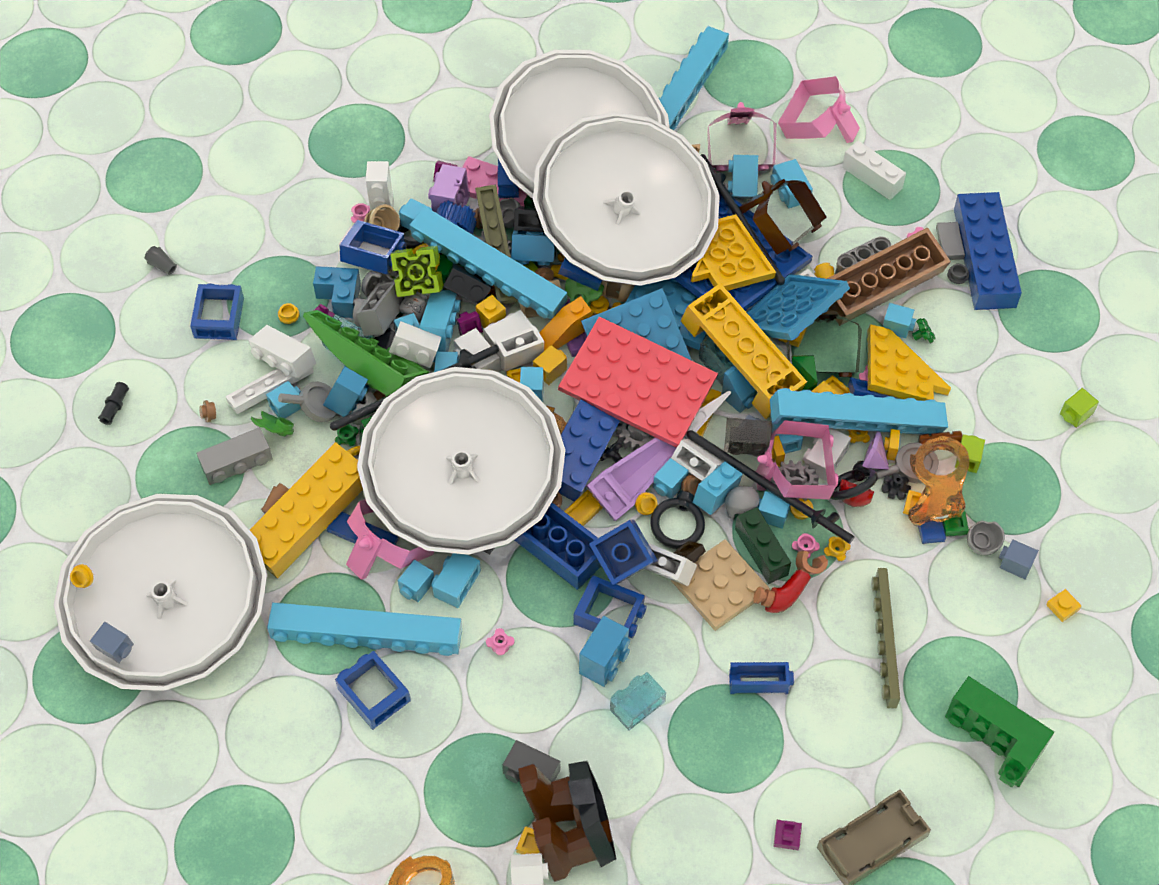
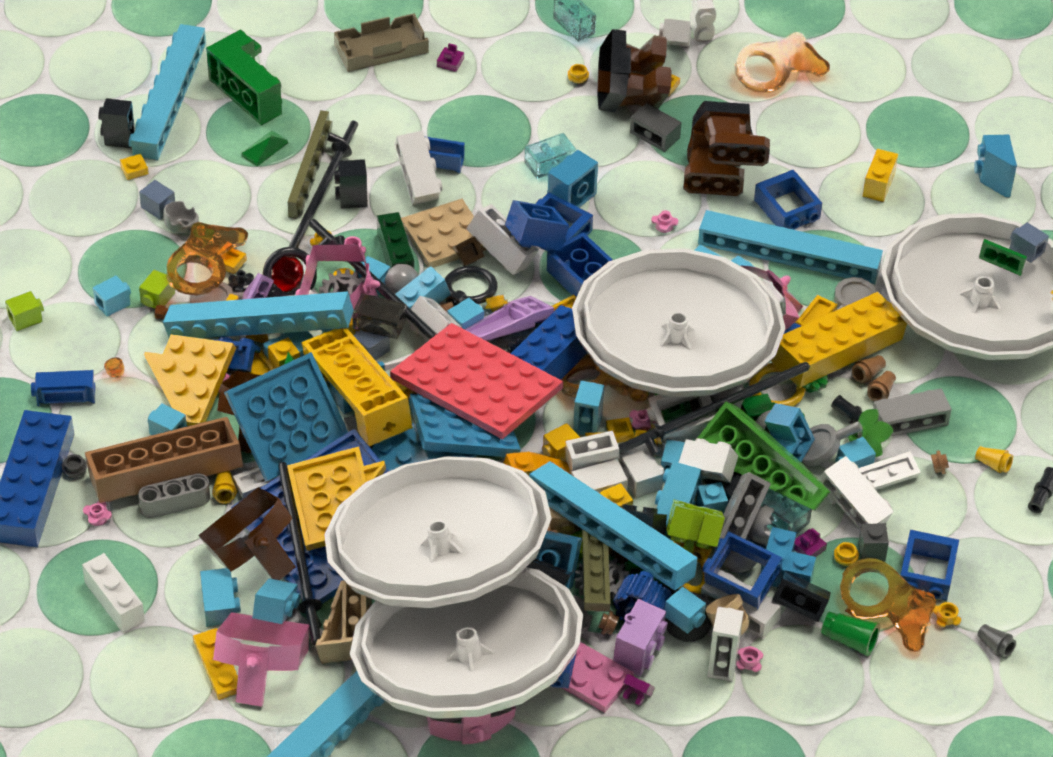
camera: 170 degrees left, 10 degrees down
magenta tile [456,311,483,336] -> none
piece [753,551,828,613] -> none
bright pink piece [778,76,860,143] -> none
green plant [912,318,936,344] -> none
light grey tile [936,222,965,260] -> none
none -> blue window [31,370,96,406]
none -> medium azure brick [92,275,131,317]
none -> black brick [98,98,135,148]
none -> clear orange hinge [104,357,125,378]
none -> medium azure brick [129,24,206,160]
none -> yellow plate [193,628,238,700]
none -> green slope [241,130,288,167]
none -> black piece [288,120,359,248]
none -> black brick [334,159,368,209]
none -> white brick [394,131,443,205]
none -> yellow plate [567,64,589,84]
none -> reddish brown piece [683,101,770,196]
none -> black brick [772,571,831,622]
none -> yellow tile [795,295,838,326]
none -> green plant [821,611,880,657]
none -> black pin [831,395,862,424]
none -> light grey piece [834,277,878,310]
none -> clear orange animal [840,558,936,652]
none -> dark grey brick [858,523,889,562]
none -> yellow brick [862,149,898,202]
none -> medium nougat cone [867,371,896,401]
none -> yellow plate [933,602,961,627]
none -> dark azure slope [974,134,1017,197]
none -> yellow cone [975,446,1013,473]
none -> green slope [979,239,1027,276]

